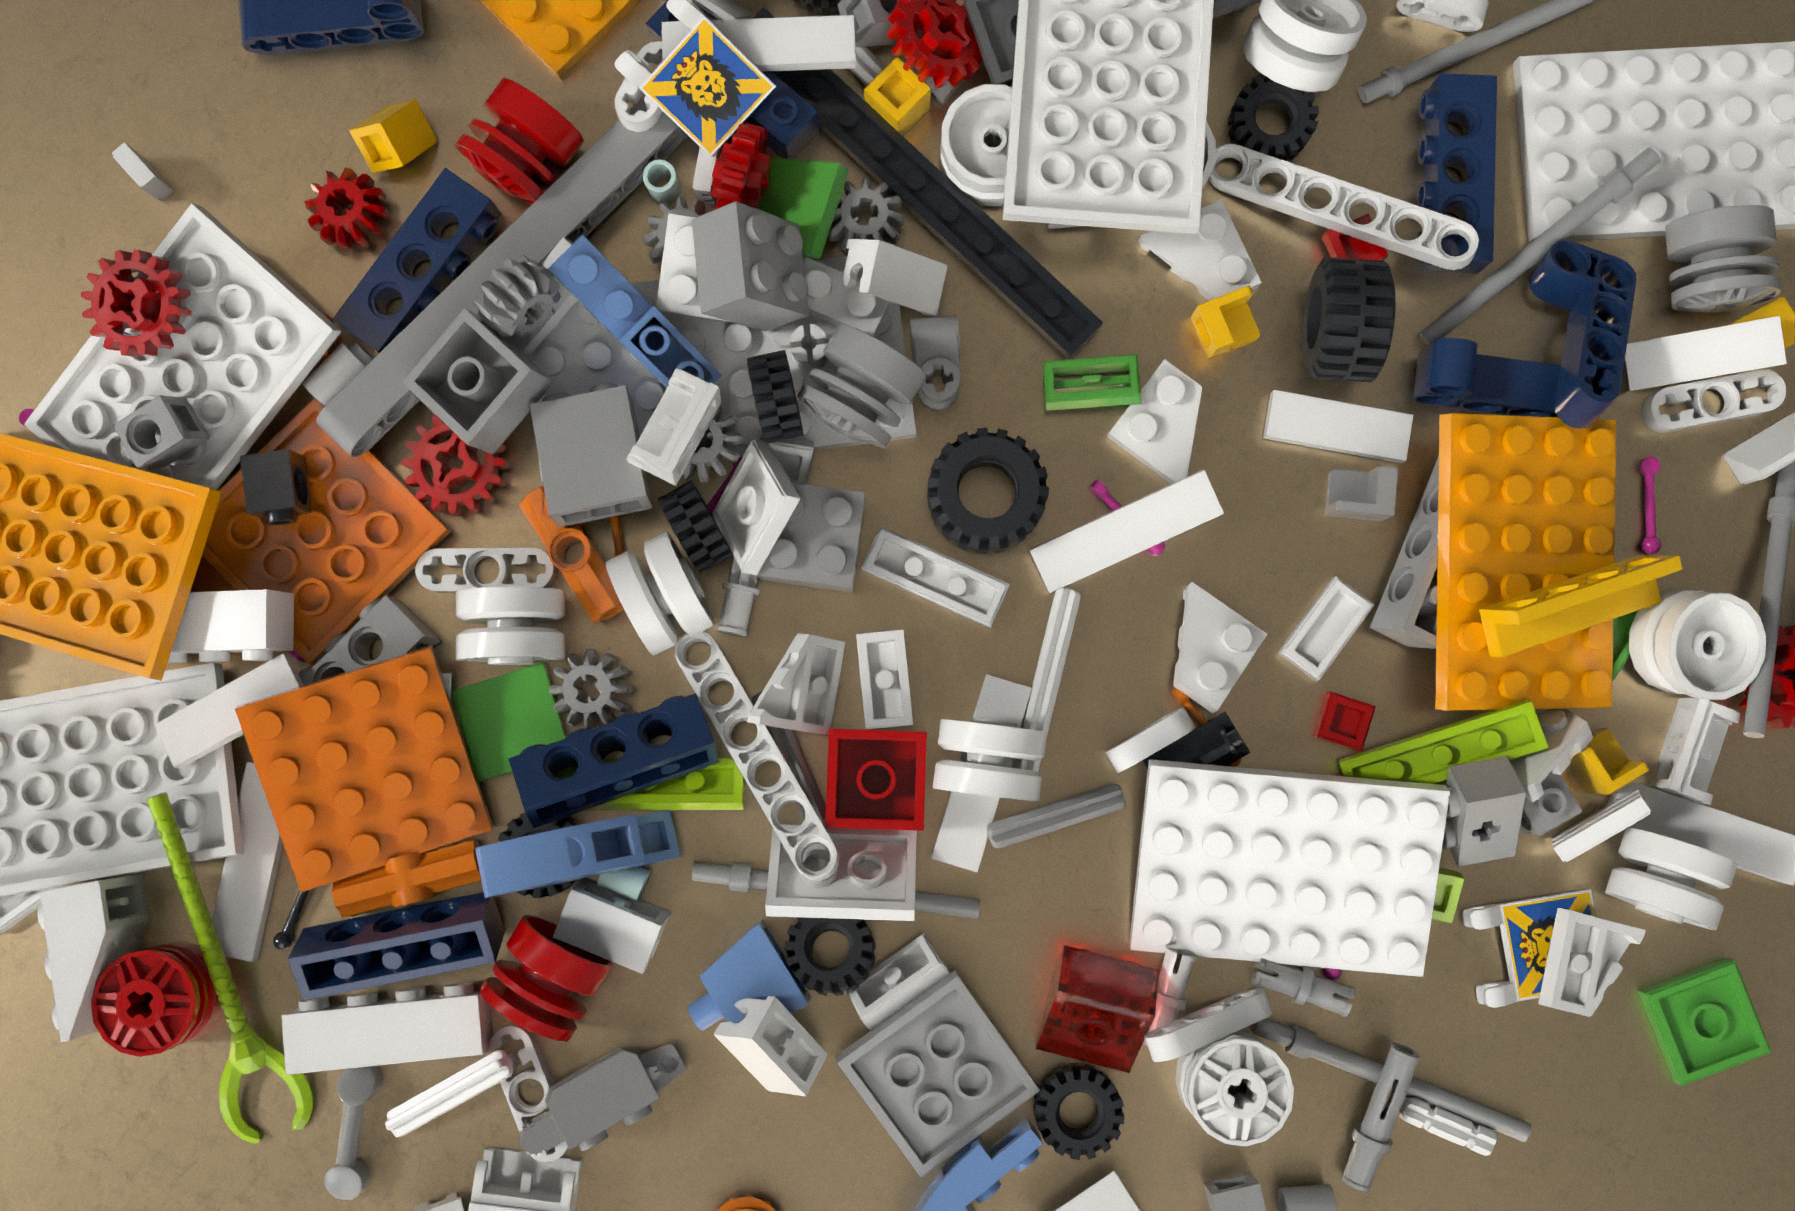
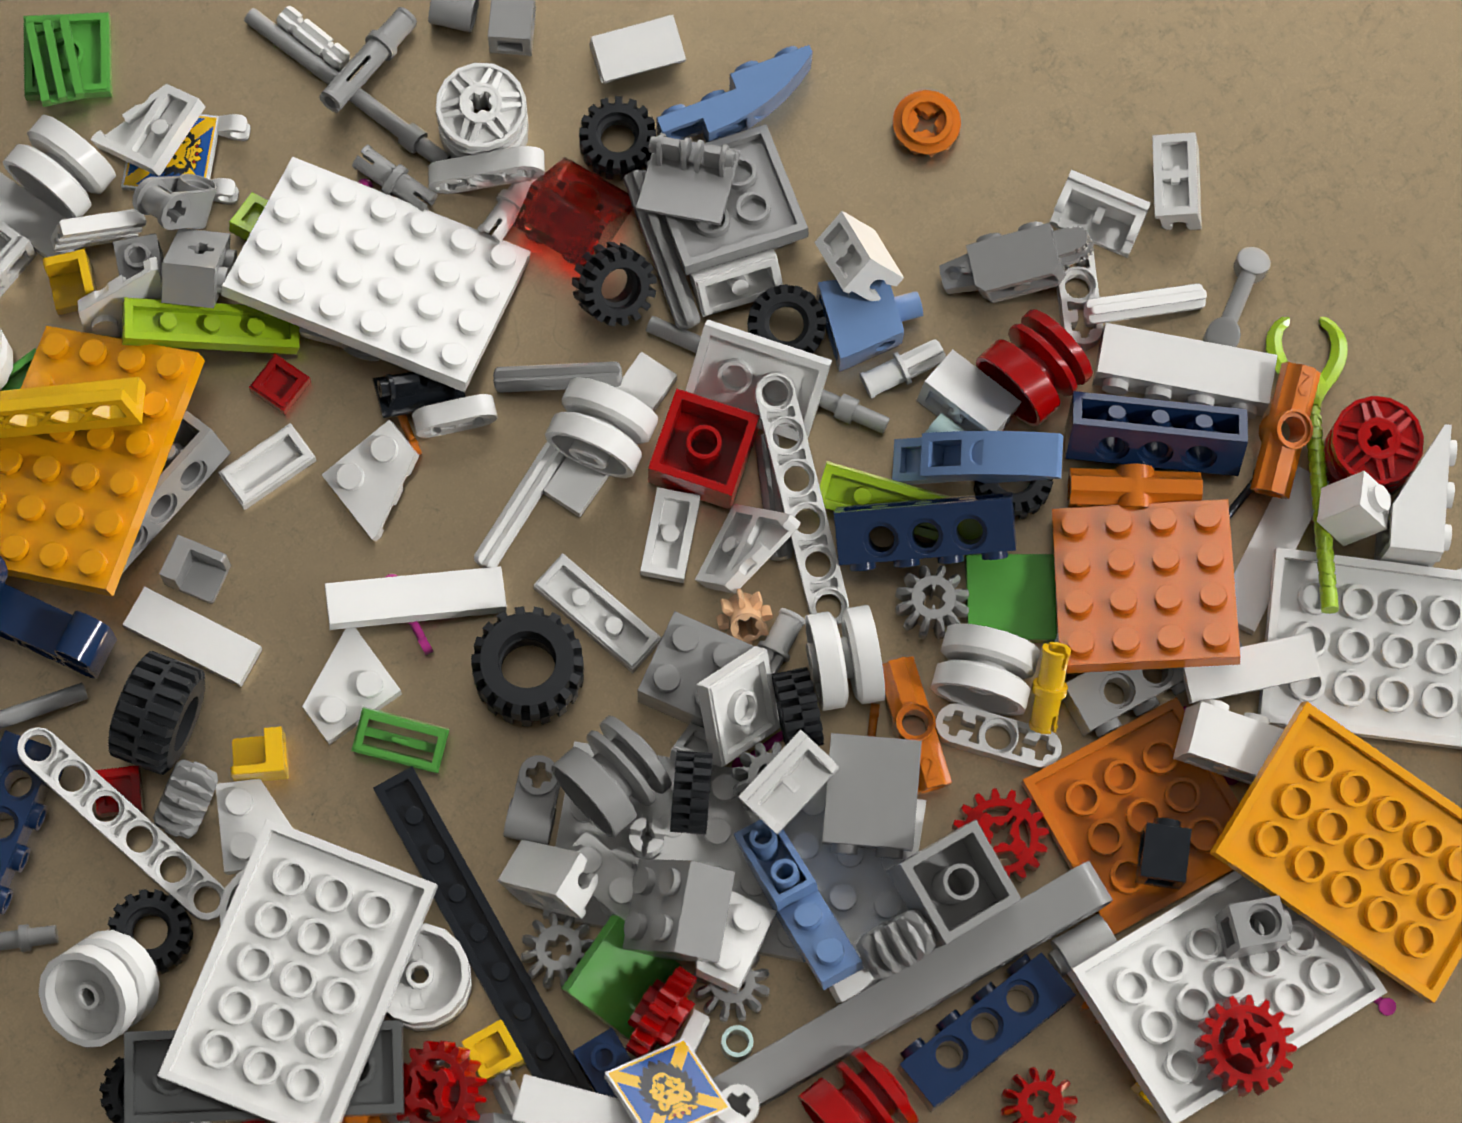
camera: 170 degrees left, 10 degrees down
none -> bright green tile [25,15,86,107]
none -> light grey piece [132,174,217,230]
none -> light grey gear [153,759,218,839]
none -> black tyre [572,242,657,326]
none -> light grey axle [623,169,700,329]
none -> light grey hinge [636,133,741,225]
none -> light nougat gear [716,589,773,645]
none -> white axle [859,339,946,399]
none -> yellow pin [1029,642,1071,734]
none -> orange piece [1250,362,1321,499]
none -> white brick [1317,471,1391,546]

